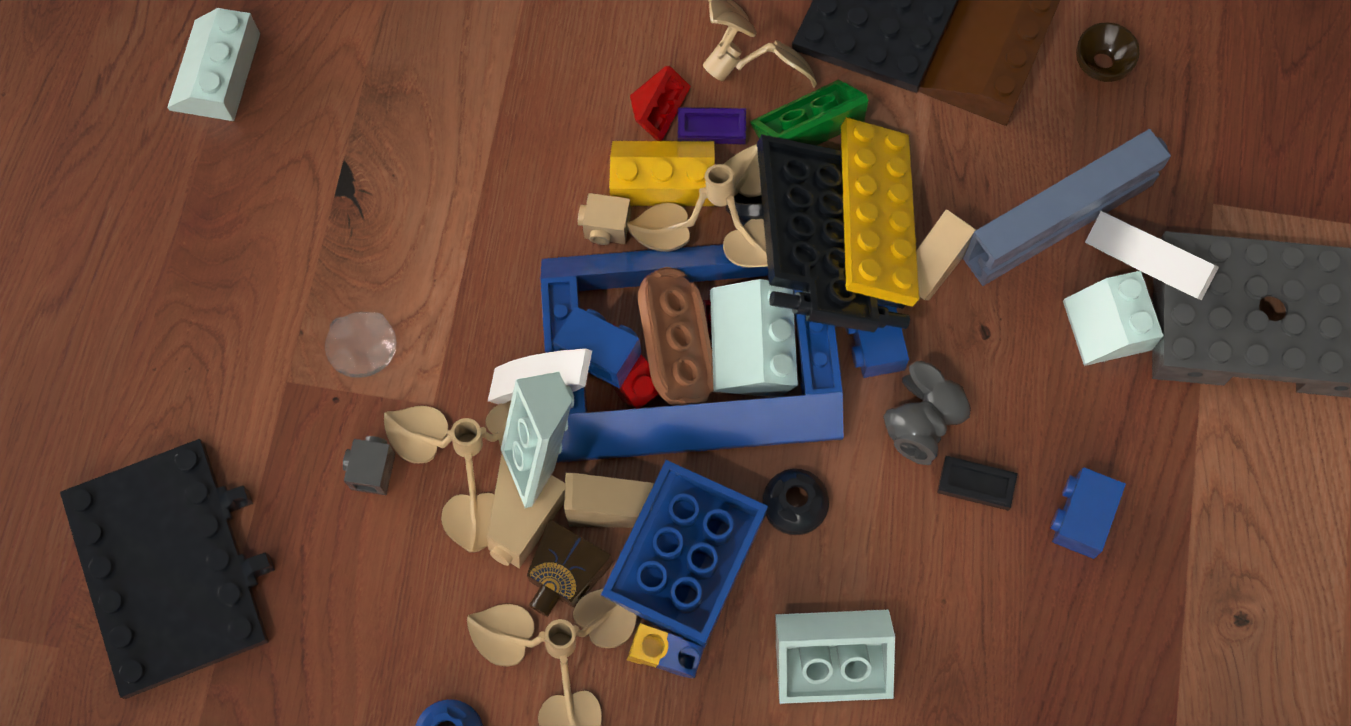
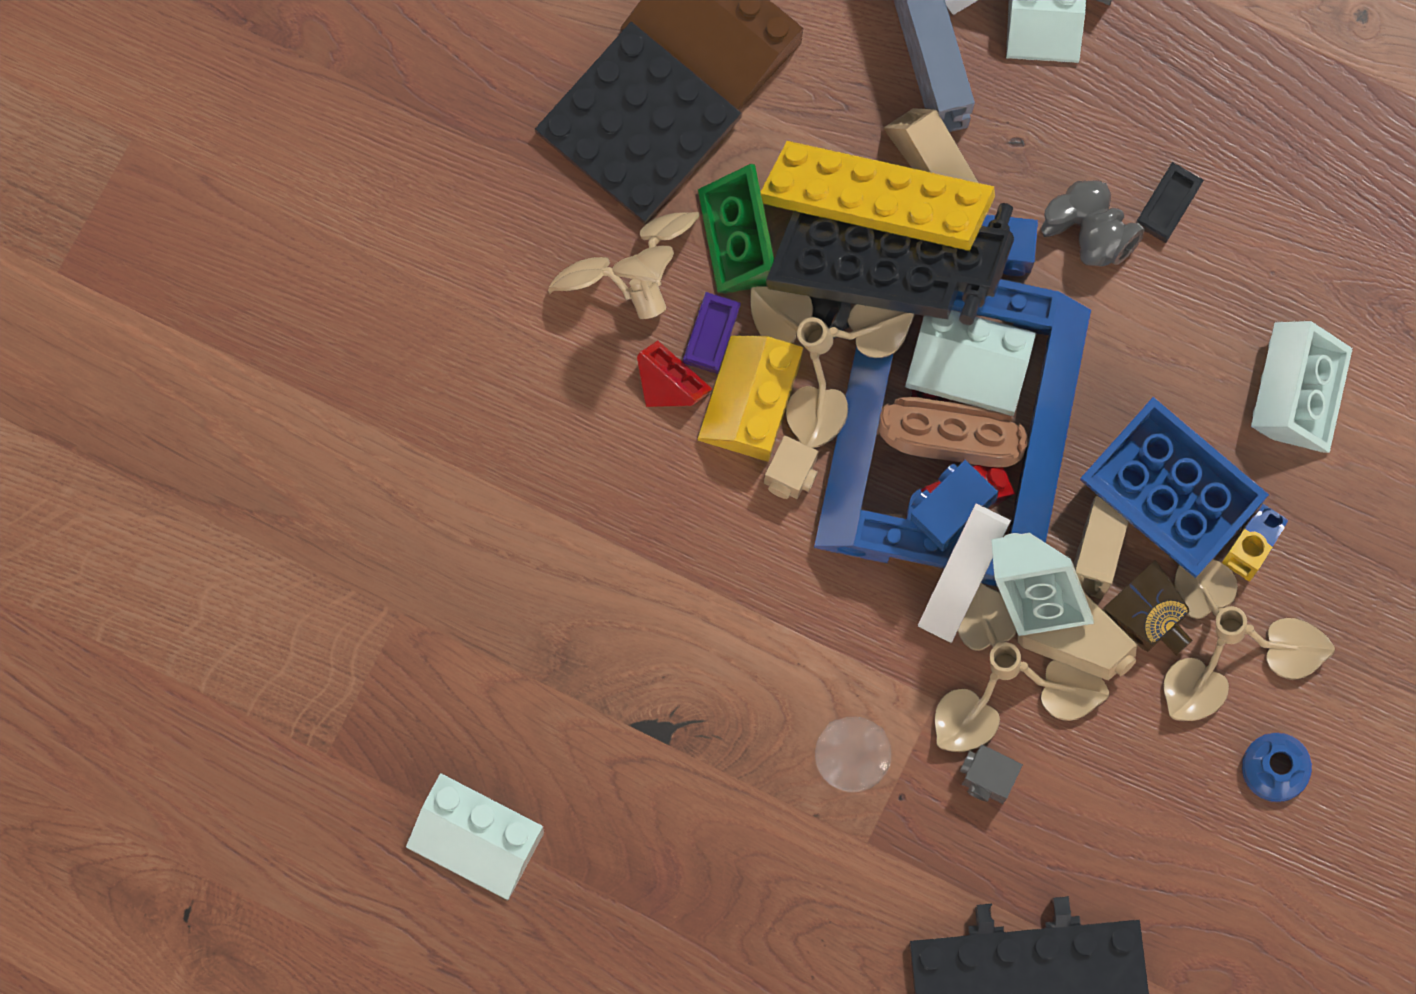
camera: 80 degrees left, 5 degrees up
black piece [762,468,829,535] -> none
blue brick [1050,467,1126,559] -> none

